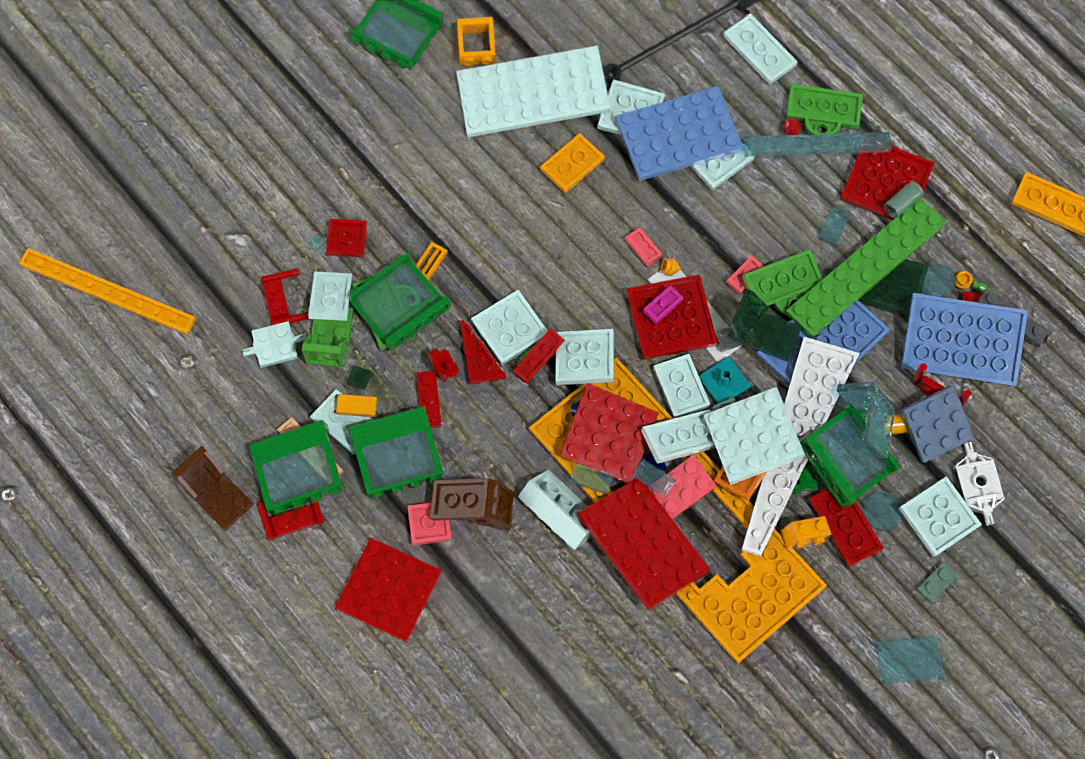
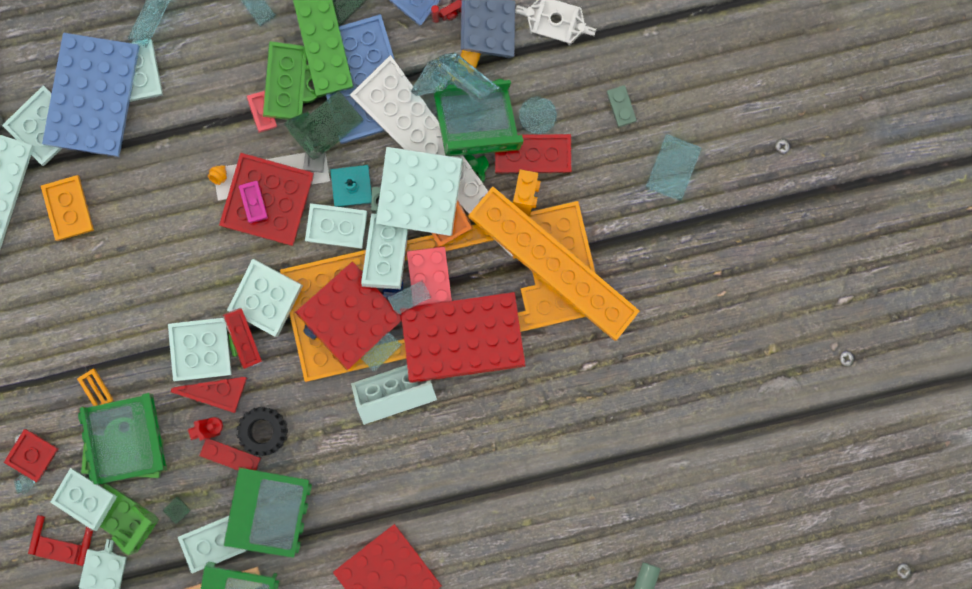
camera: 65 degrees left, 15 degrees up
light orange tile [336,394,378,417] -> none
coral plate [408,503,452,546] -> none
reddish brown bracket [430,478,514,530] -> none
coral plate [625,227,663,267] -> none
light aqua plate [898,476,982,557] -> none
none -> black tyre [236,407,288,456]
none -> light orange plate [467,186,640,341]

